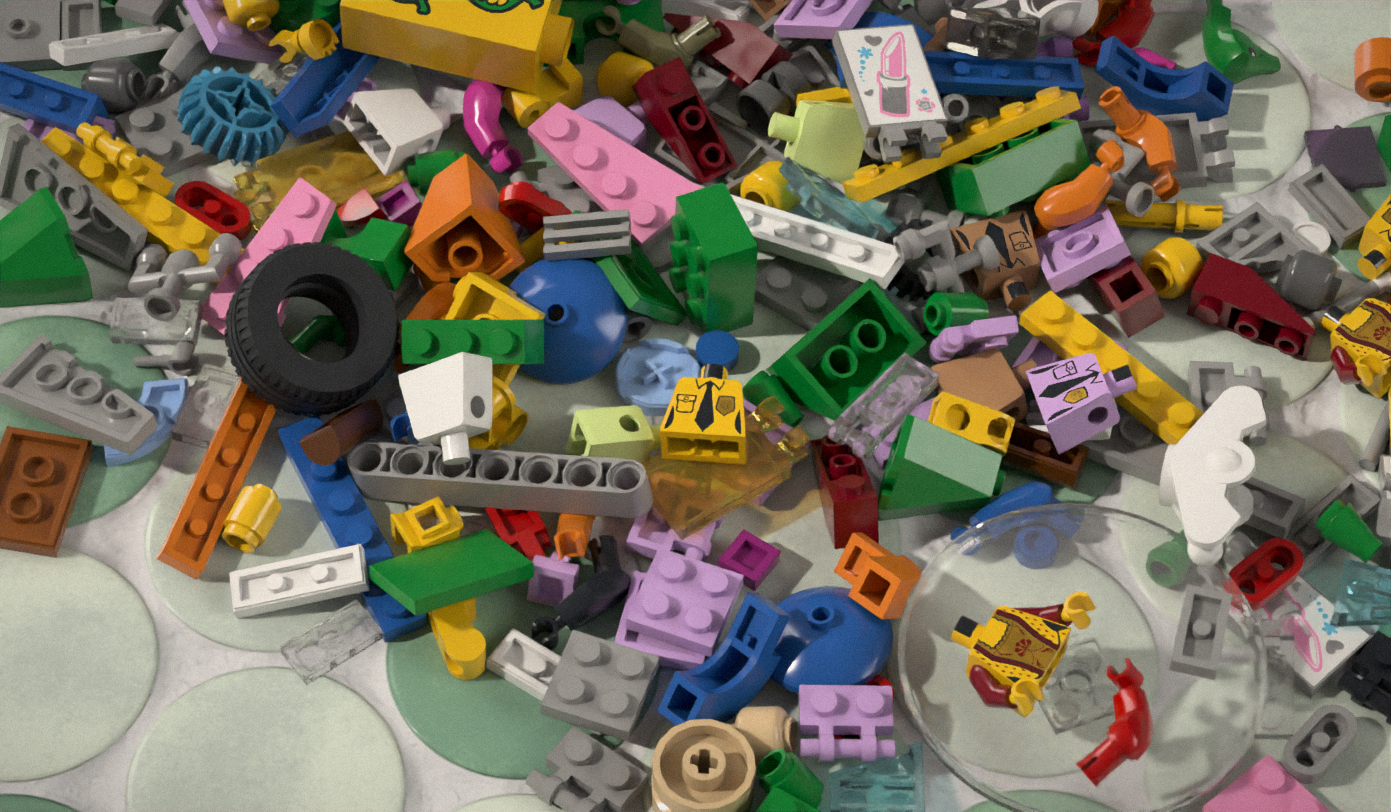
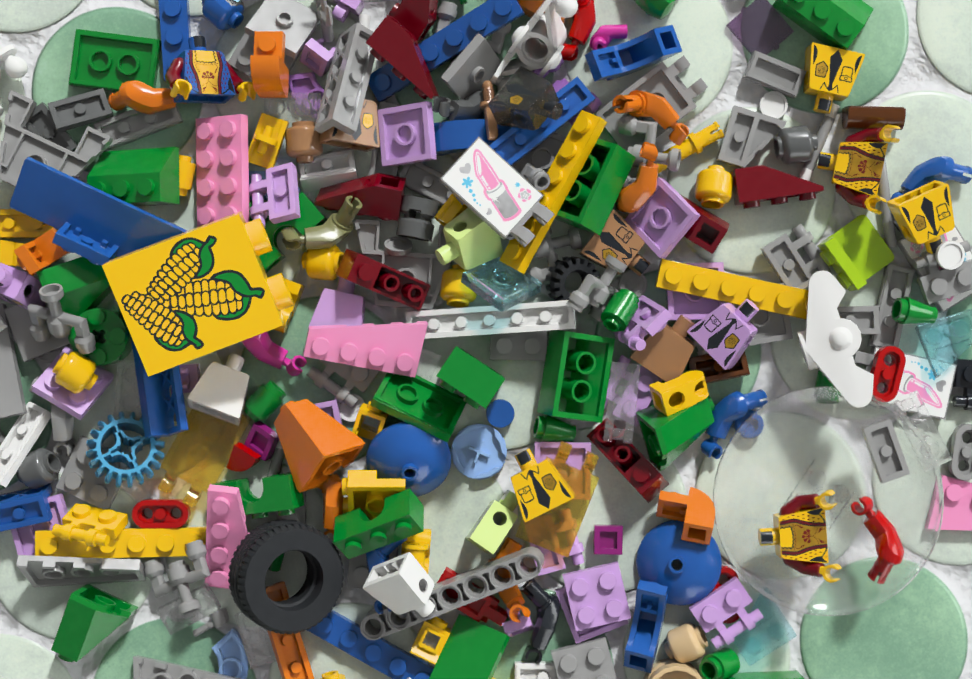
camera: 30 degrees left, 35 degrees up
yellow piece [269,19,339,63] -> none
reddish brown brick [299,399,383,466] -> none
red plate [498,181,572,233] -> none
light grey tile [543,209,631,261] -> none
none -> lime bracket [817,215,894,291]

